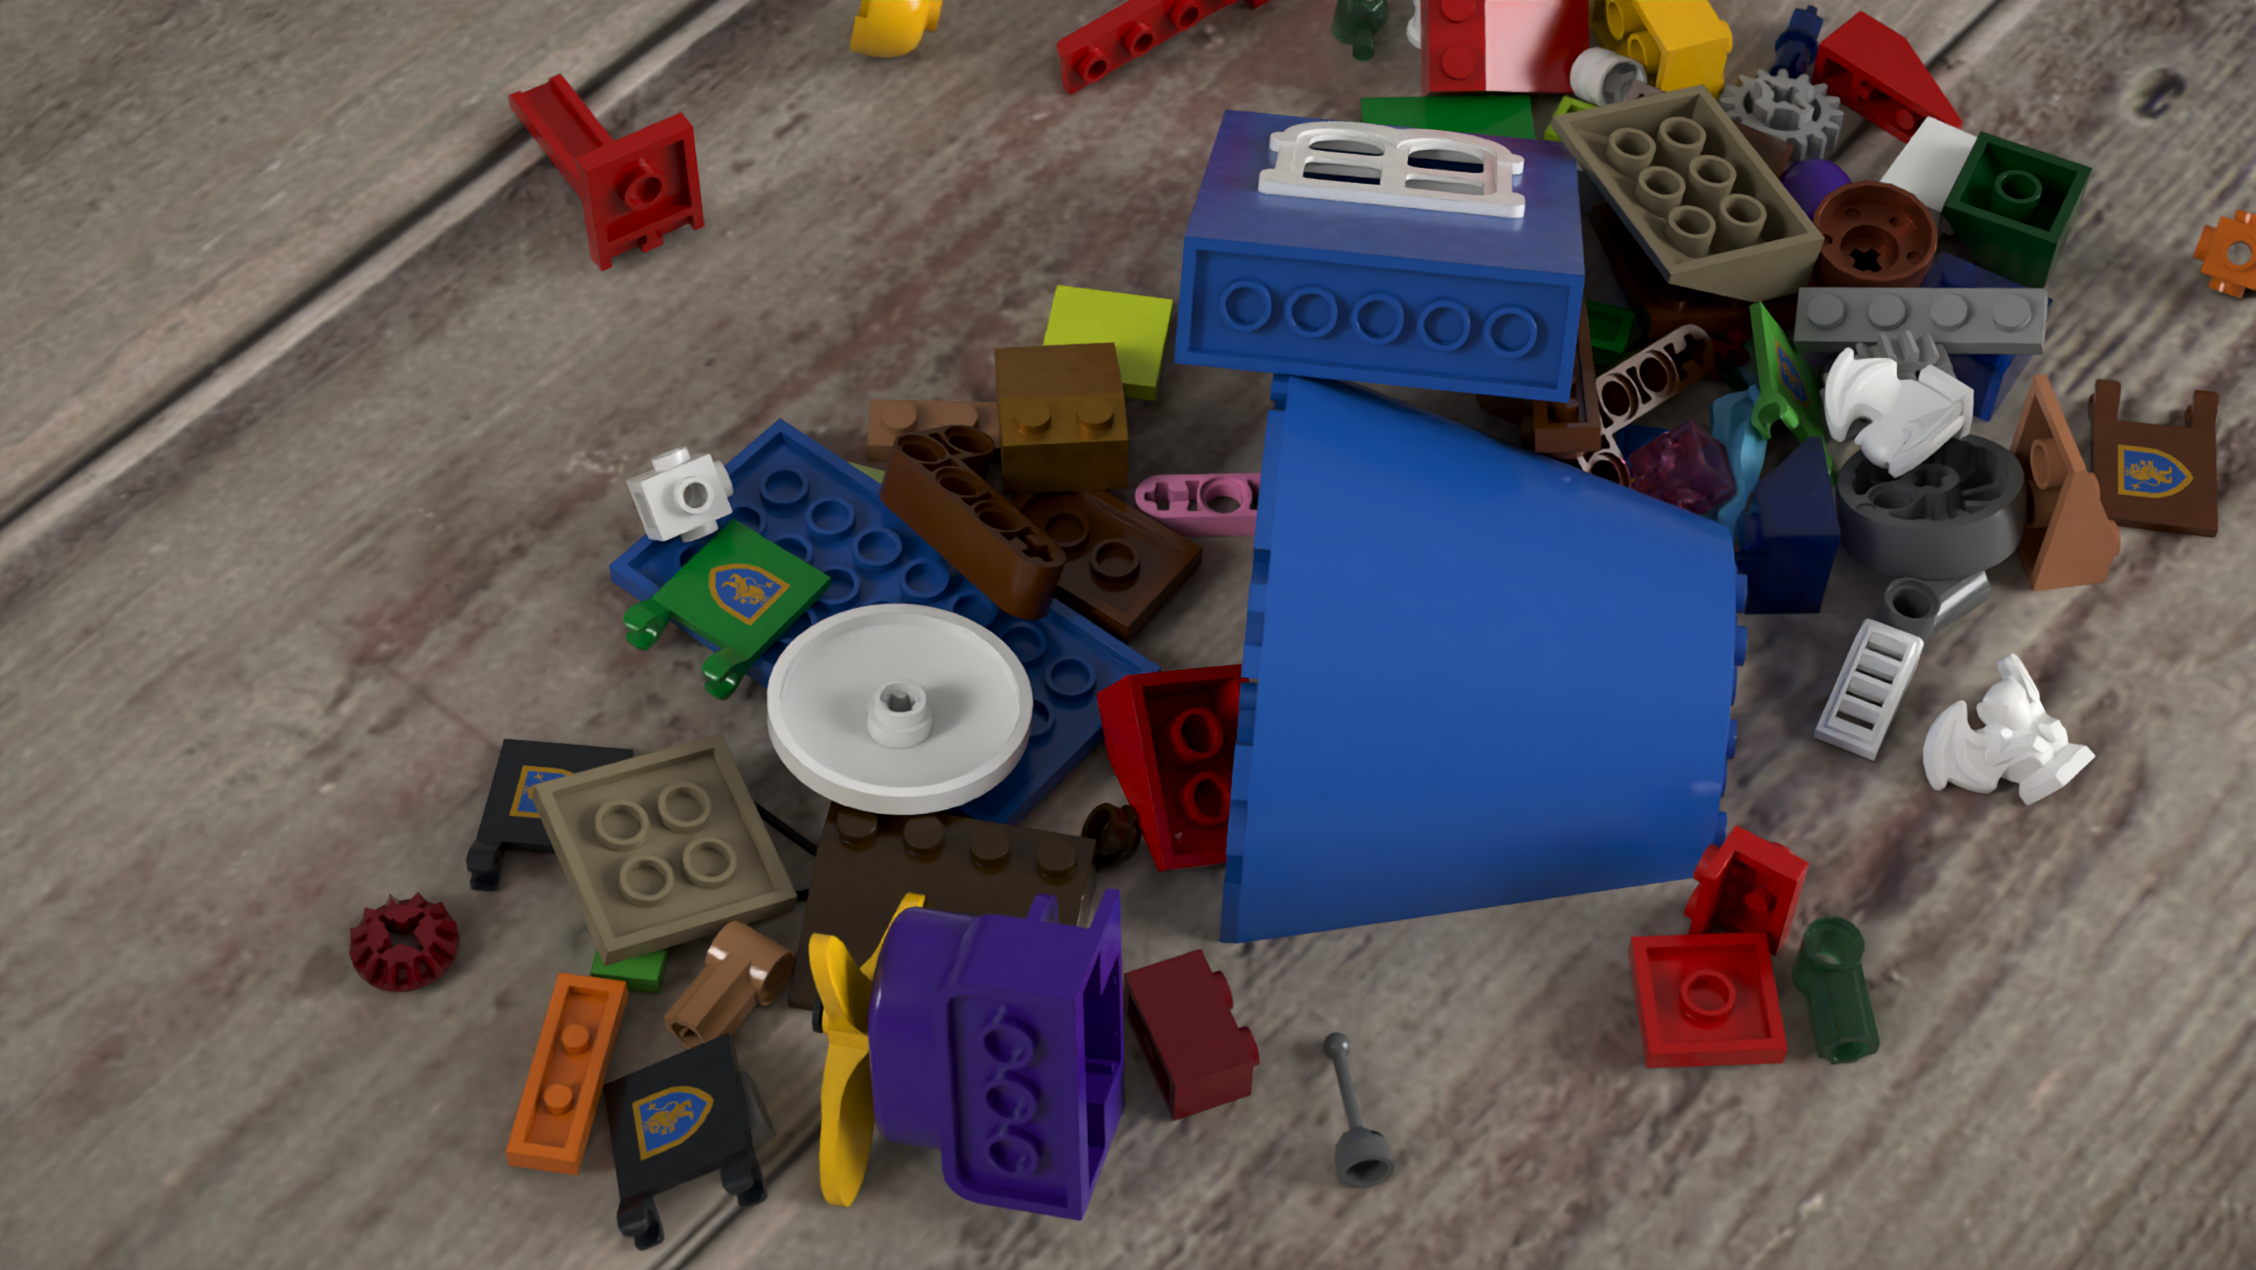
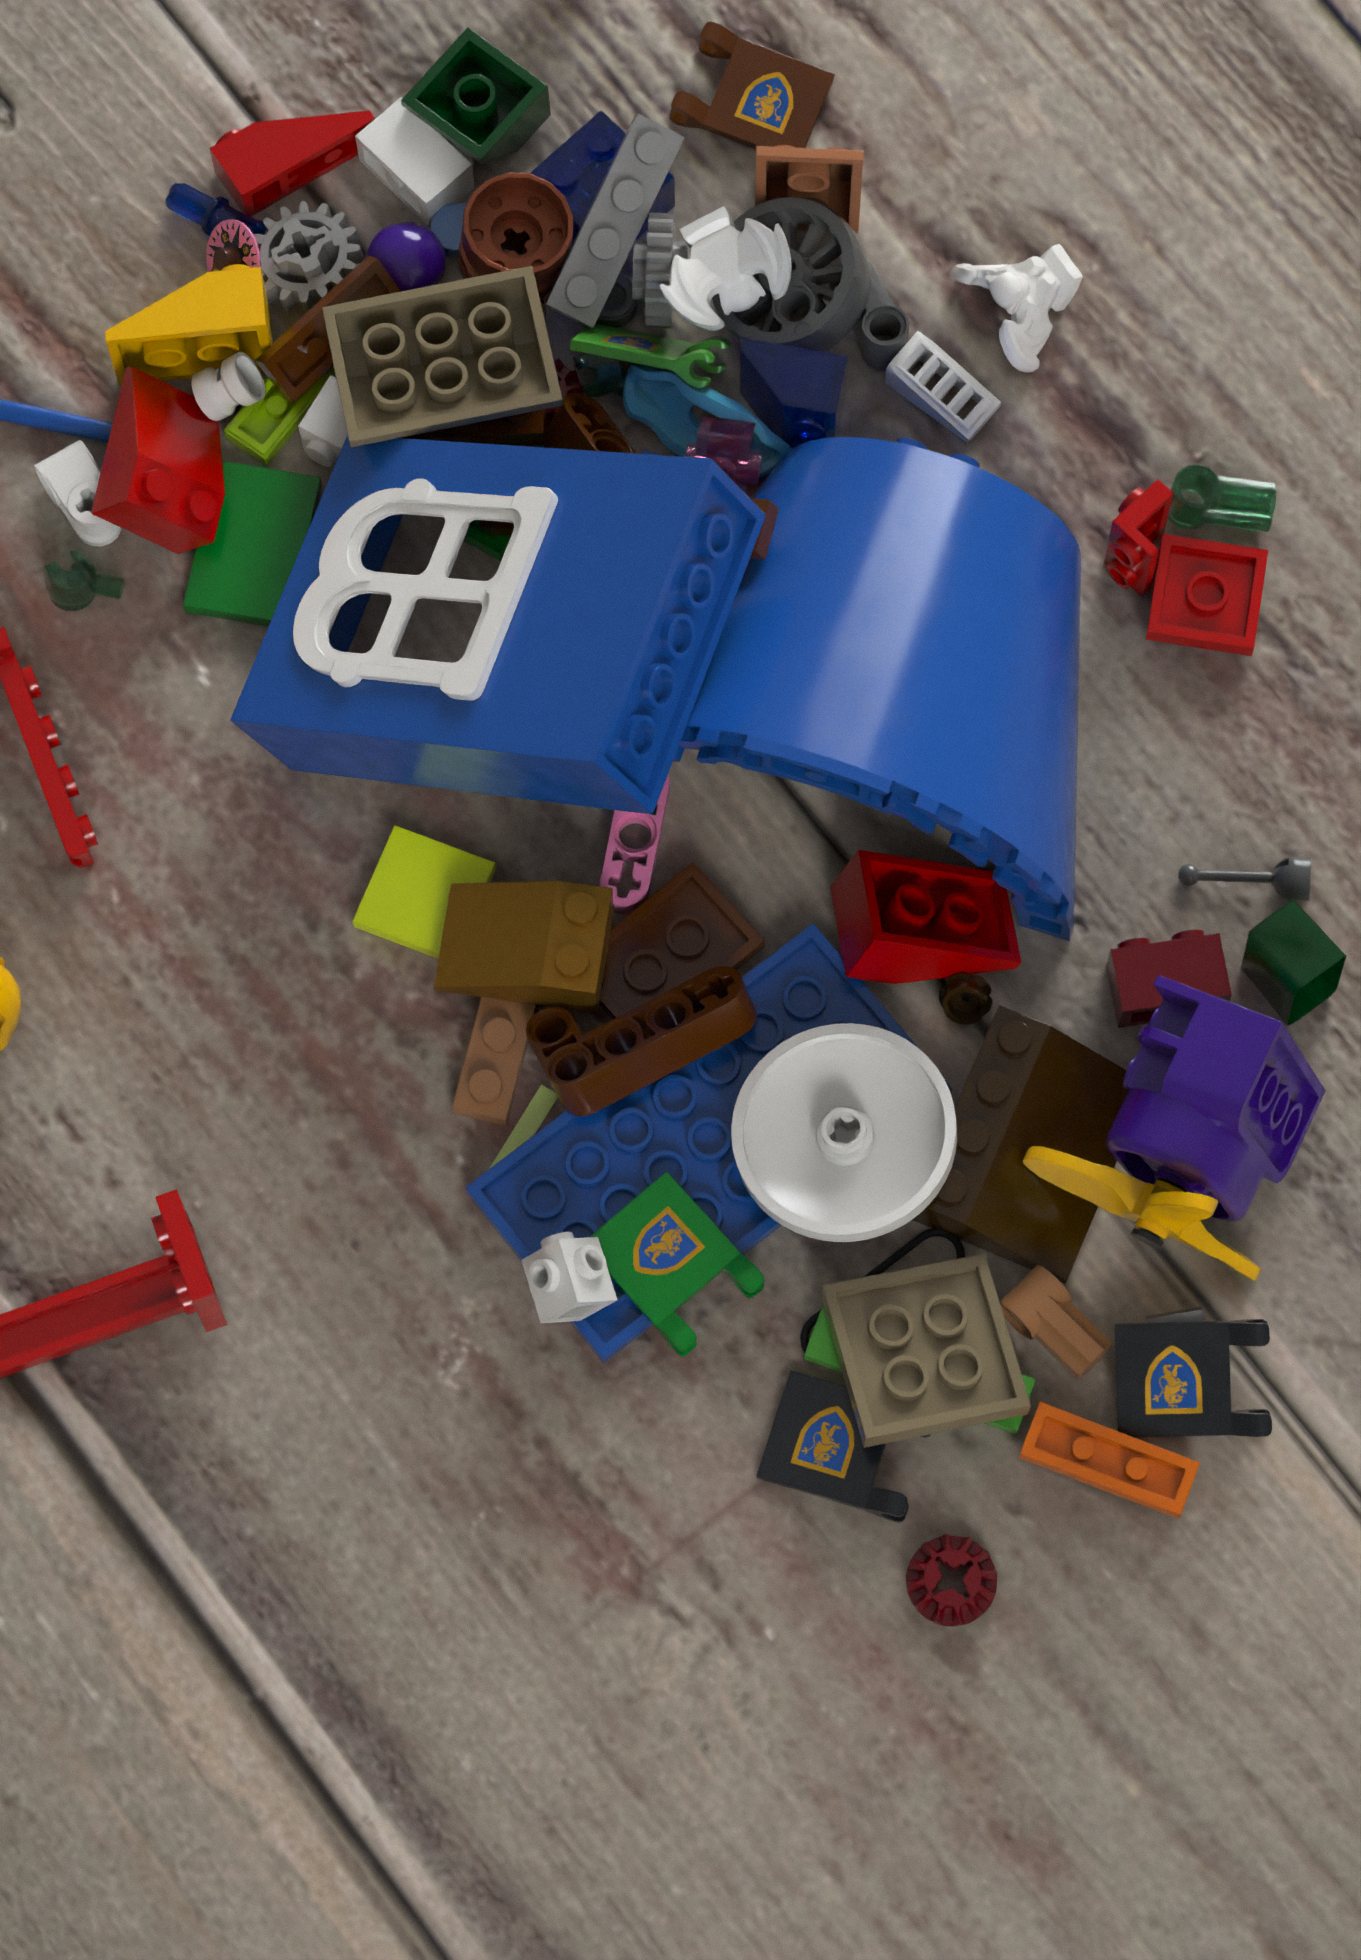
camera: 75 degrees left, 20 degrees up
none -> piece [206,219,260,272]
none -> dark green piece [1241,900,1346,1026]

